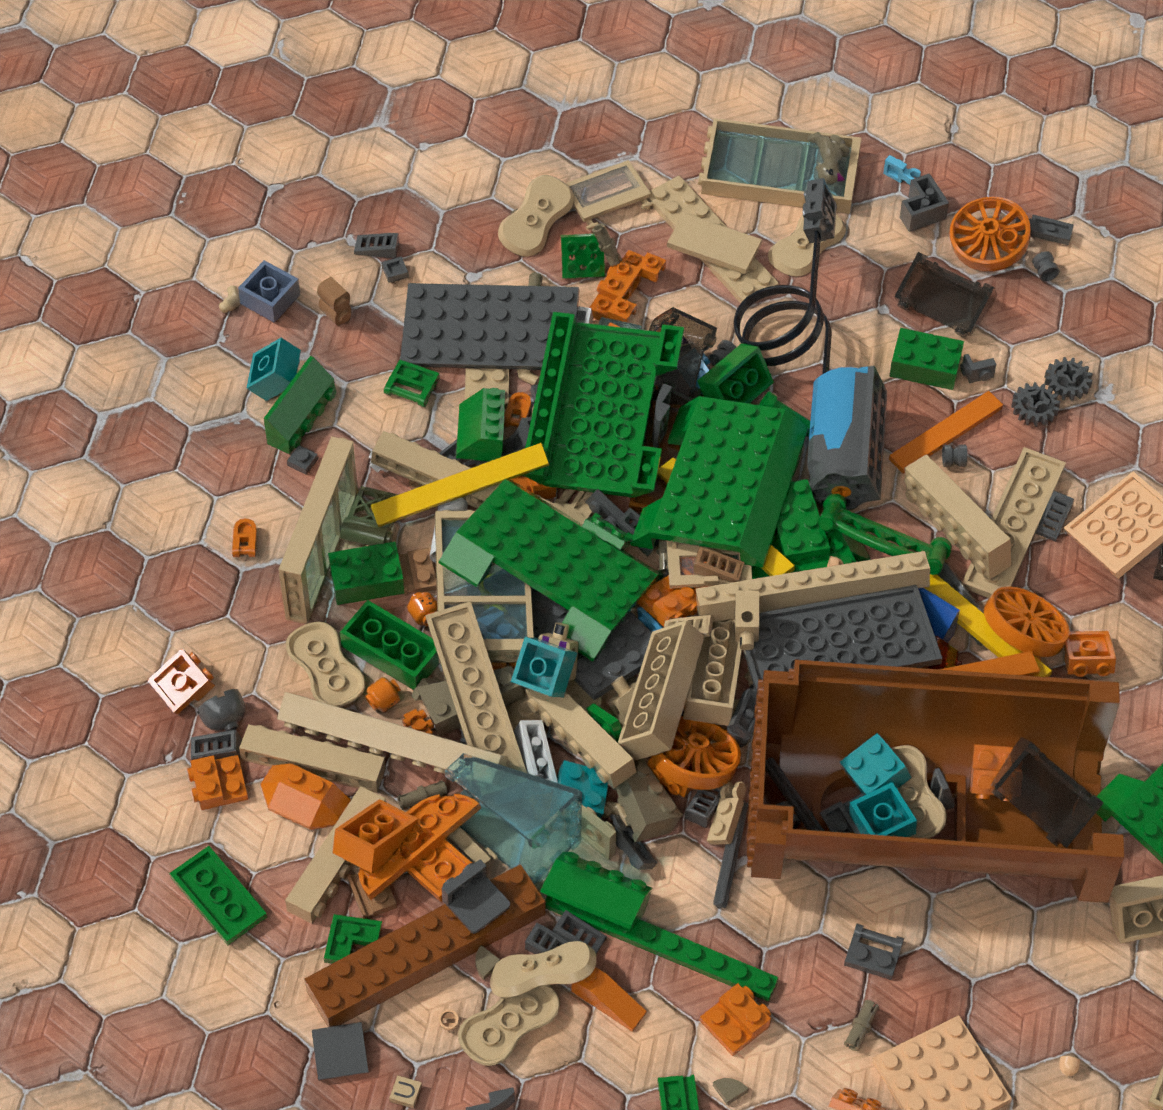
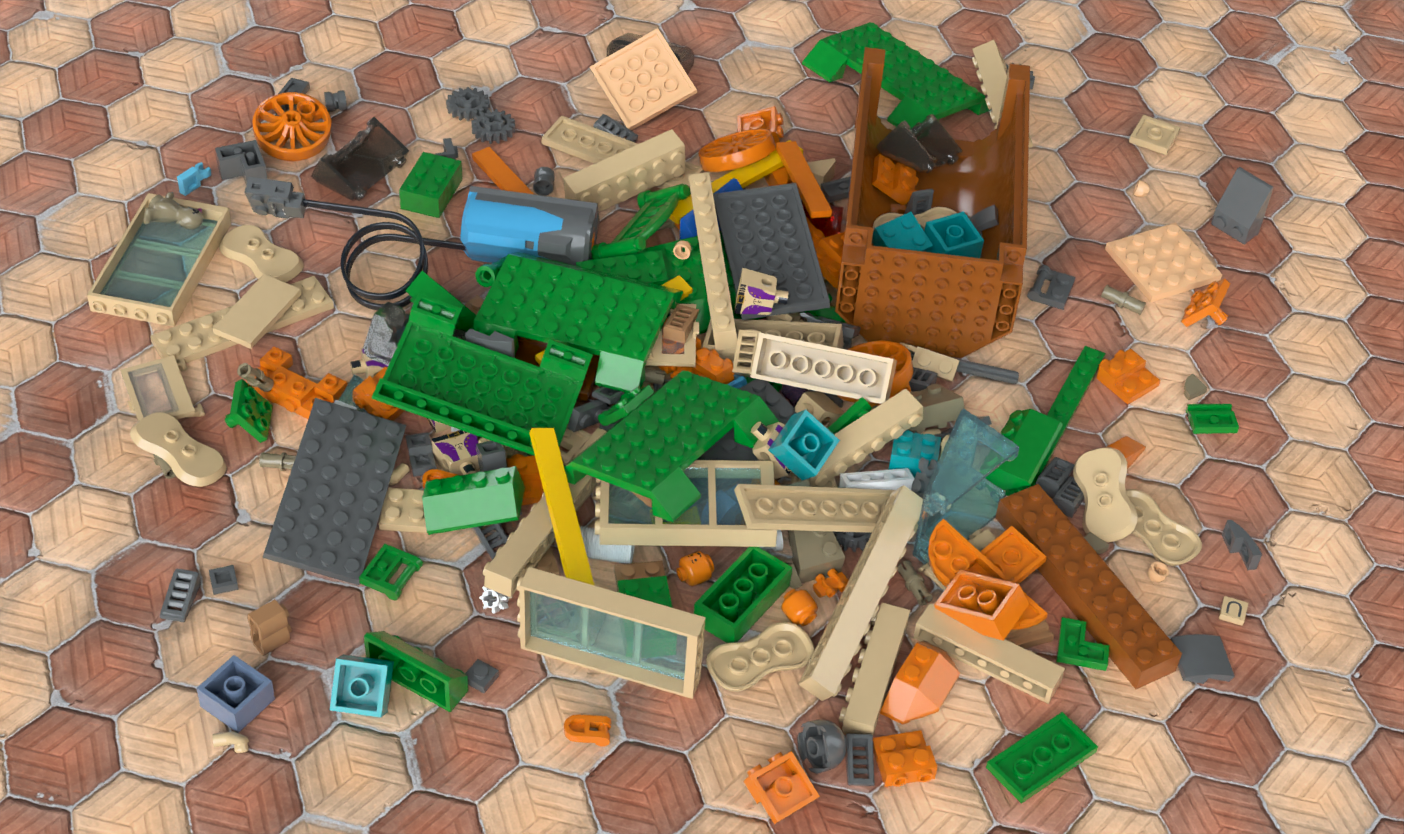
camera: 90 degrees left, 10 degrees down
dark grey bracket [442,859,510,934] -> none

